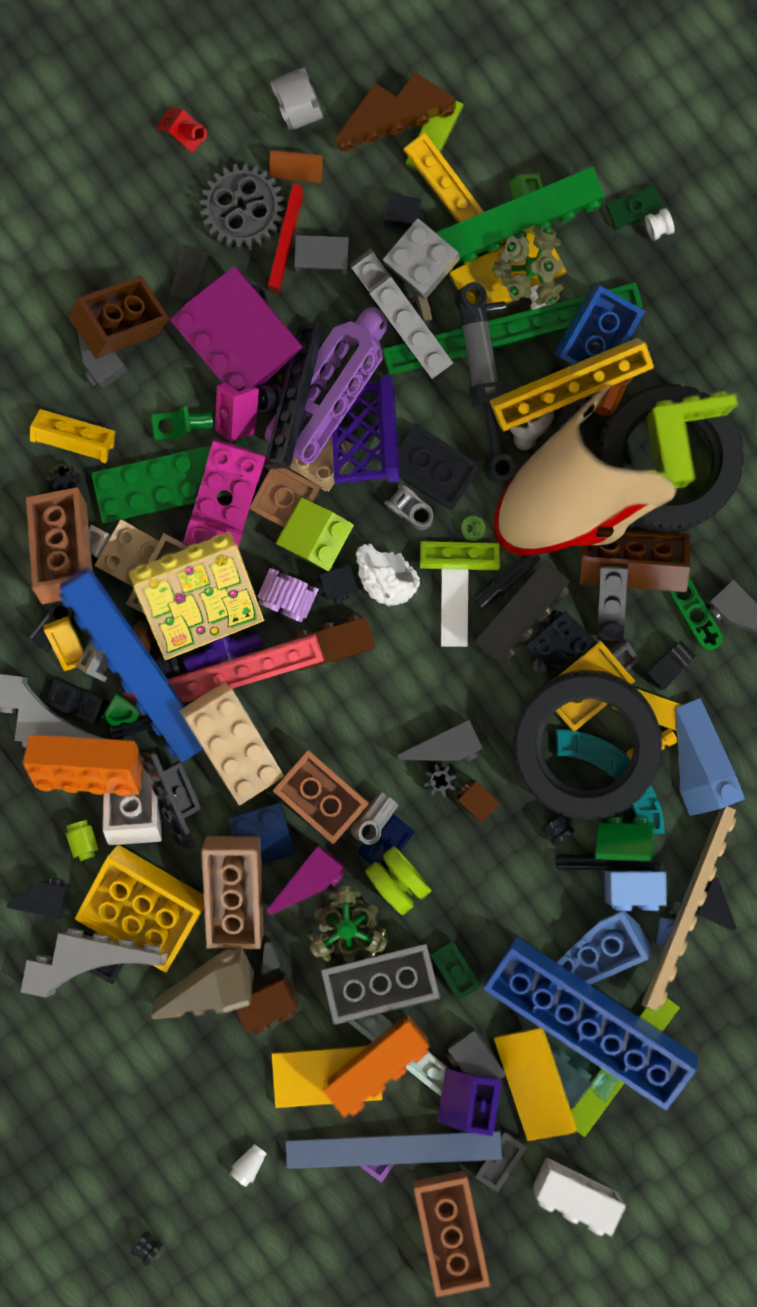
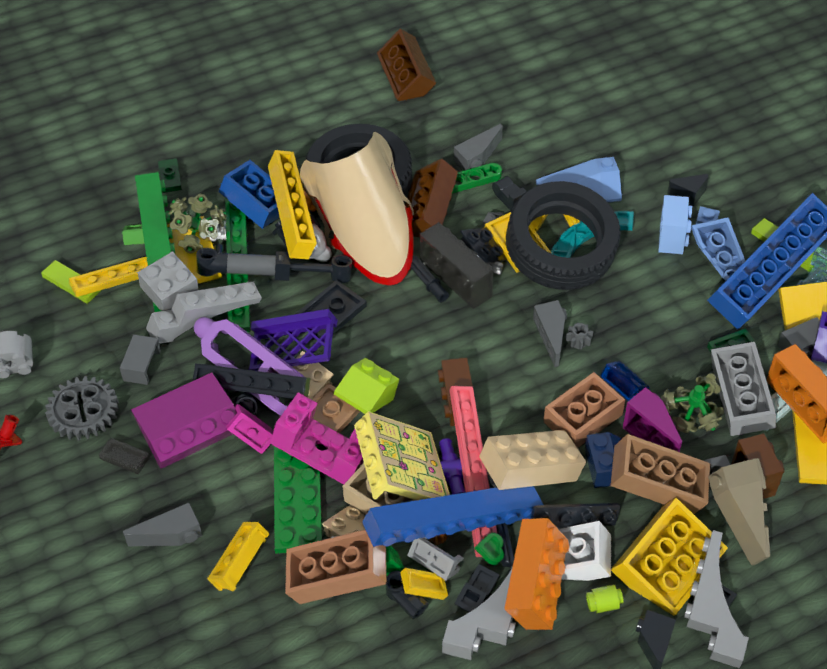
camera: 80 degrees left, 35 degrees down
black gear [46,464,81,492] -> none
reddish brown brick [68,275,170,359] -> none
green bracket [151,406,213,441] -> none
lavender brick [257,568,319,622] -> none
red tile [268,184,304,294] -> none
dark orange slope [270,150,323,183] -> none
black brick [317,565,358,603] -> none
reddish brown slope [335,72,456,152] -> none
light grey piece [350,791,399,844] -> none
white piece [356,544,420,606] -> none
lime wheel [365,846,432,916] -> none
light grey piece [384,483,433,530] -> none
black brick [385,193,425,230] -> none
lime tile [420,541,500,570] -> none
white tile [441,569,468,647] -> none
reddish brown brick [457,781,500,822] -> none
clear green tile [460,514,487,542] -> none
black wheel [541,813,575,846] -> none
black axle [555,855,661,870] -> none
green slope [596,816,655,861] -> none
black plate [597,564,628,641] -> none
lime bracket [641,392,737,489] -> none
tan plate [641,806,736,1011] -> none
white wheel [645,208,675,241] -> none

